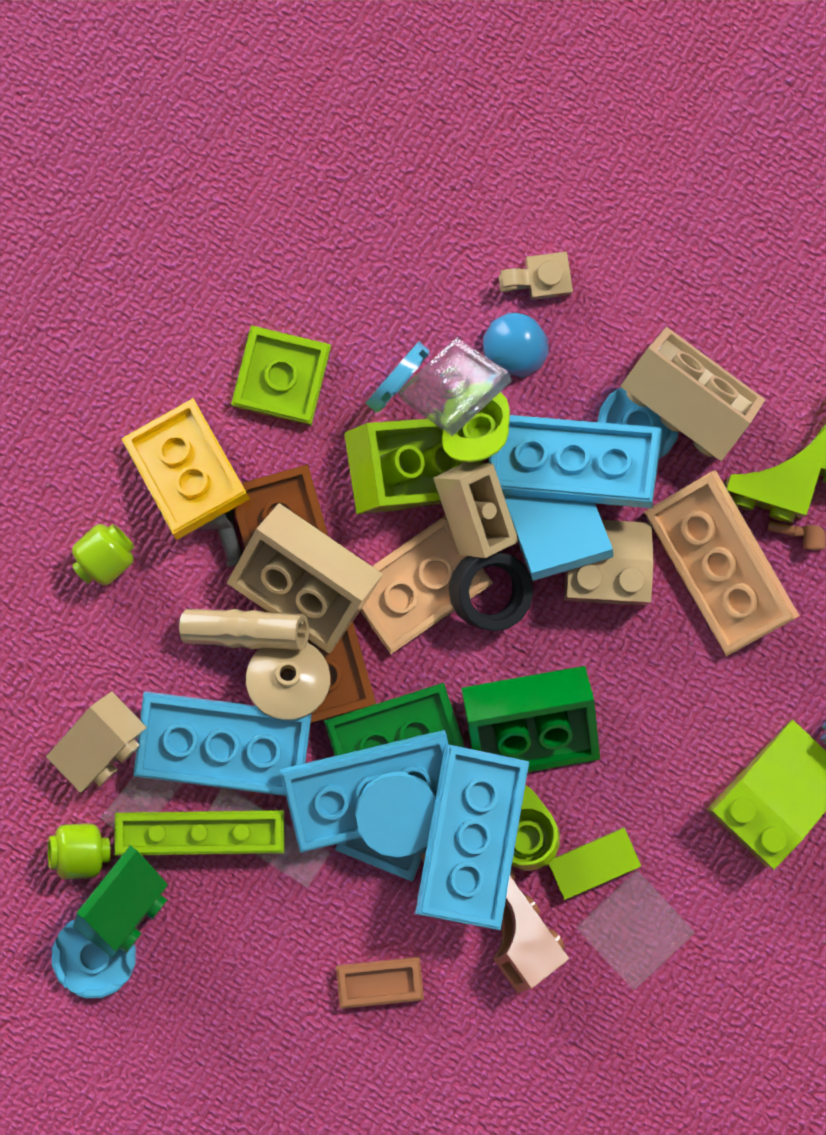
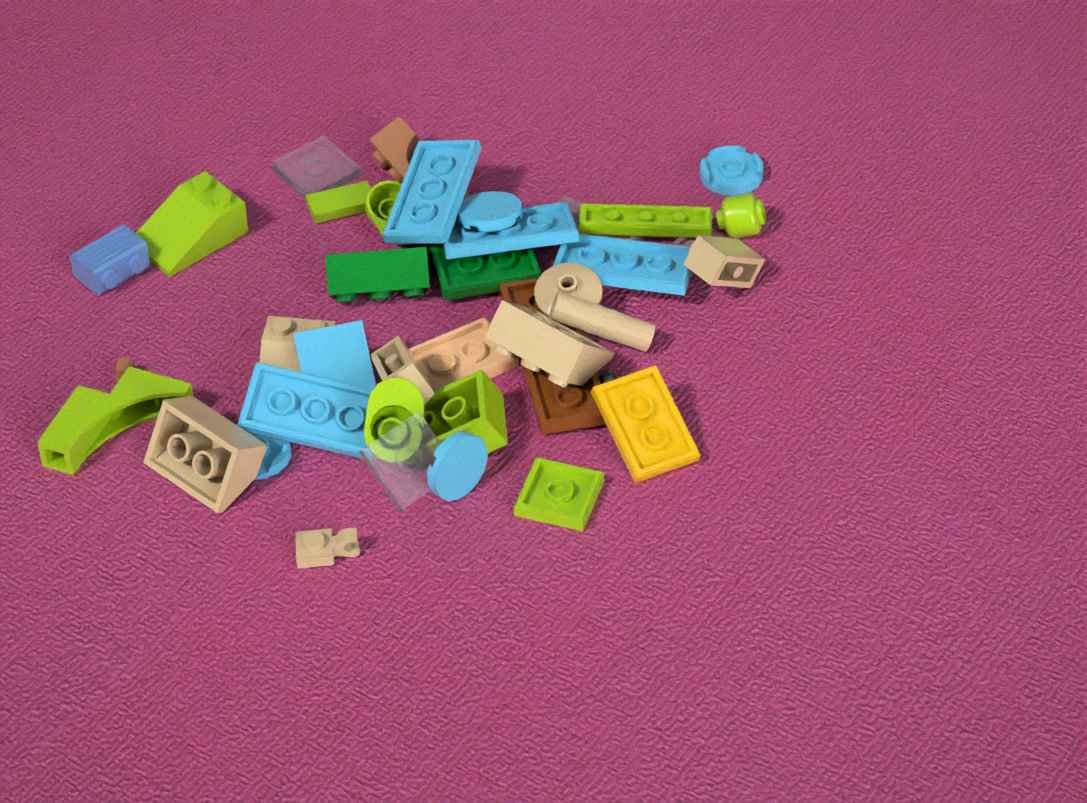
camera: 175 degrees left, 40 degrees down
lime head [72,524,135,586] -> none
green slope [73,845,168,958] -> none
nougat tile [336,956,424,1009] -> none
black tyre [449,552,533,631] -> none
dark azure hair [483,313,549,378] -> none
light nougat tile [644,470,800,656] -> none

